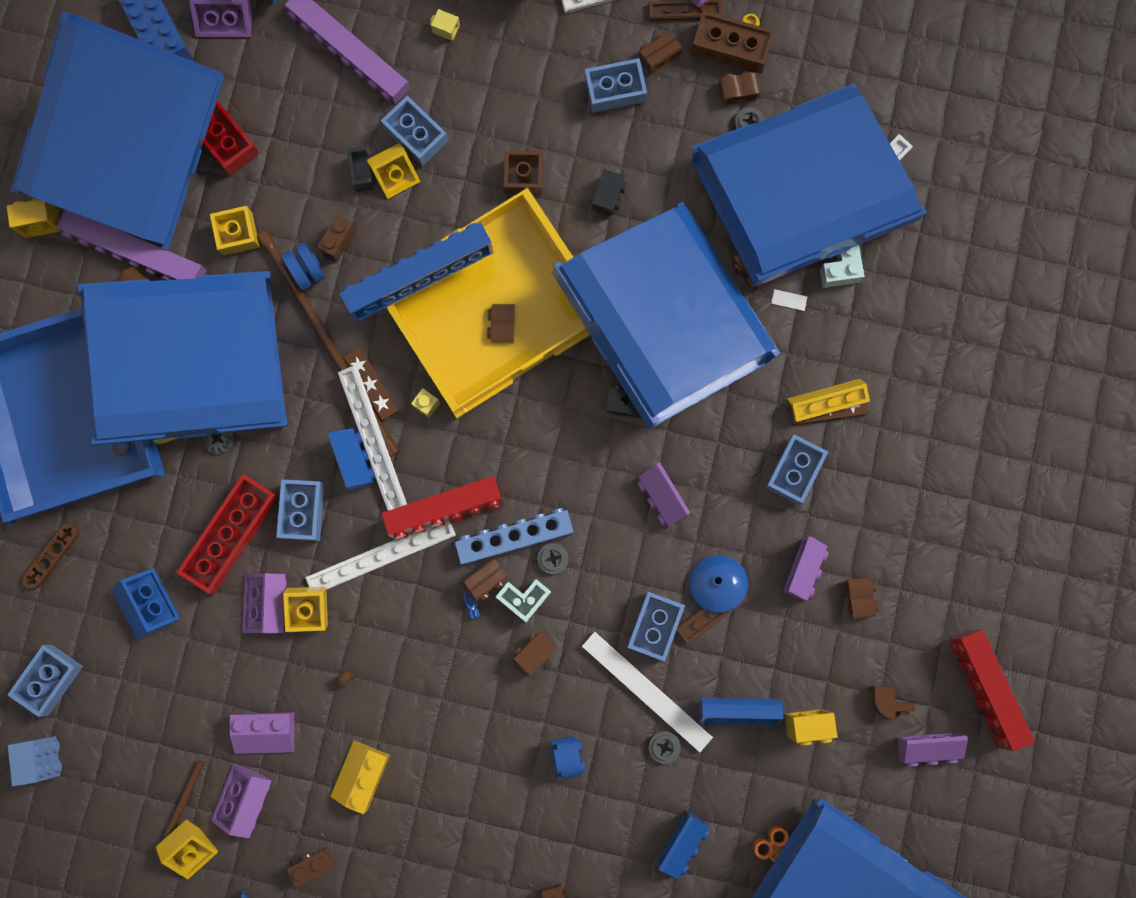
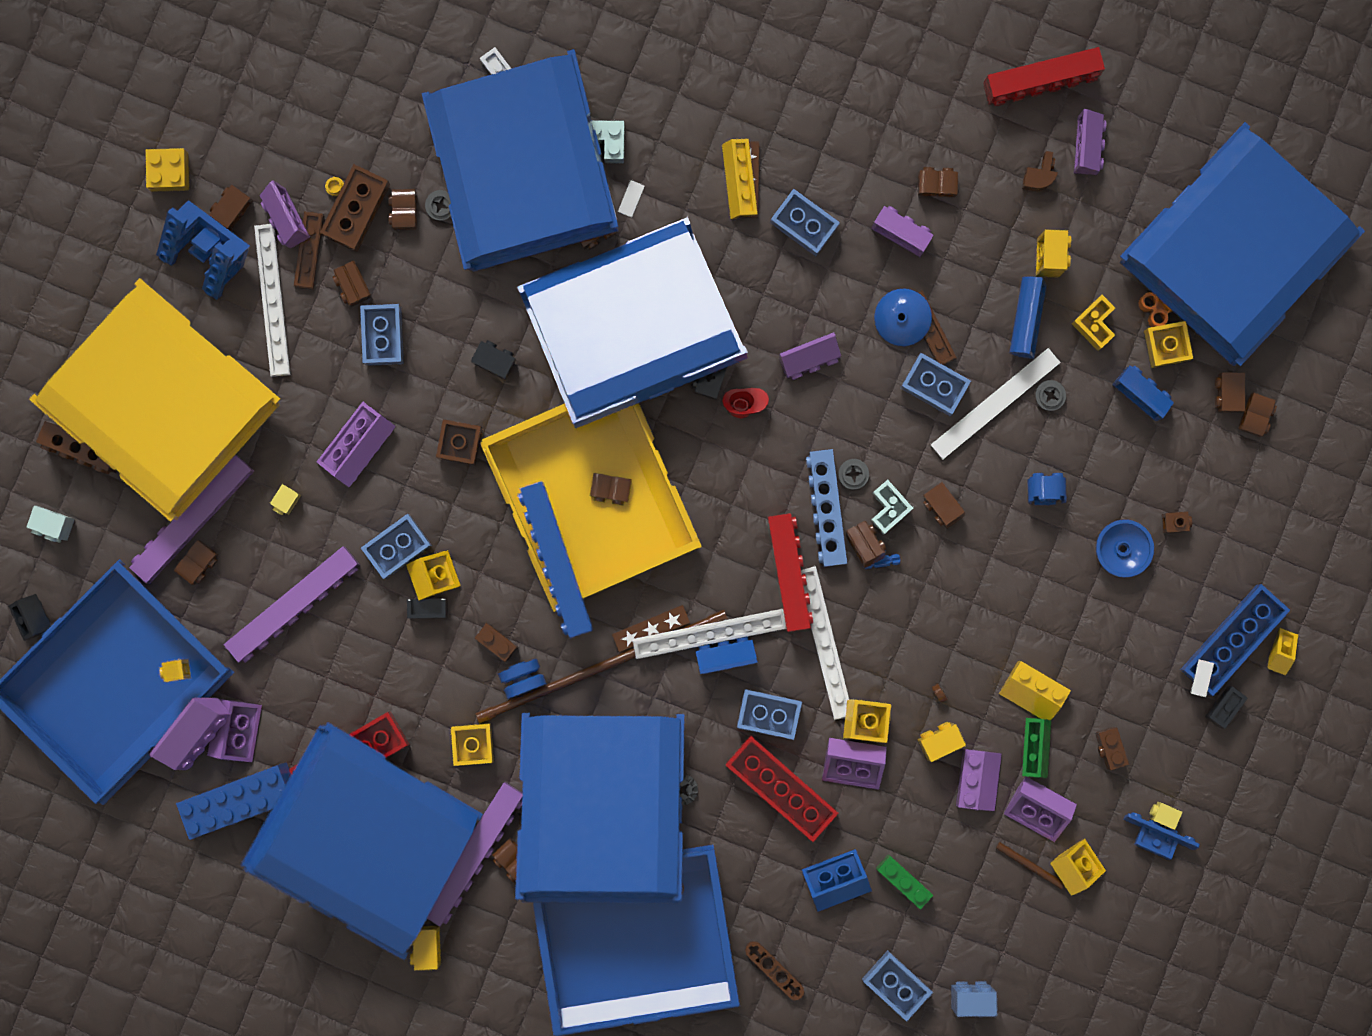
camera: 85 degrees left, 5 degrees up
light yellow brick [411,388,440,418] -> none
none -> medium lavender slope [317,402,396,487]
none -> red piece [722,388,769,419]
none -> green brick [876,854,933,910]
none -> yellow brick [918,722,966,762]
none -> green brick [1022,718,1051,778]
none -> yellow brick [1071,295,1115,351]
none -> blue dish [1096,520,1154,577]
none -> yellow brick [1144,321,1193,368]

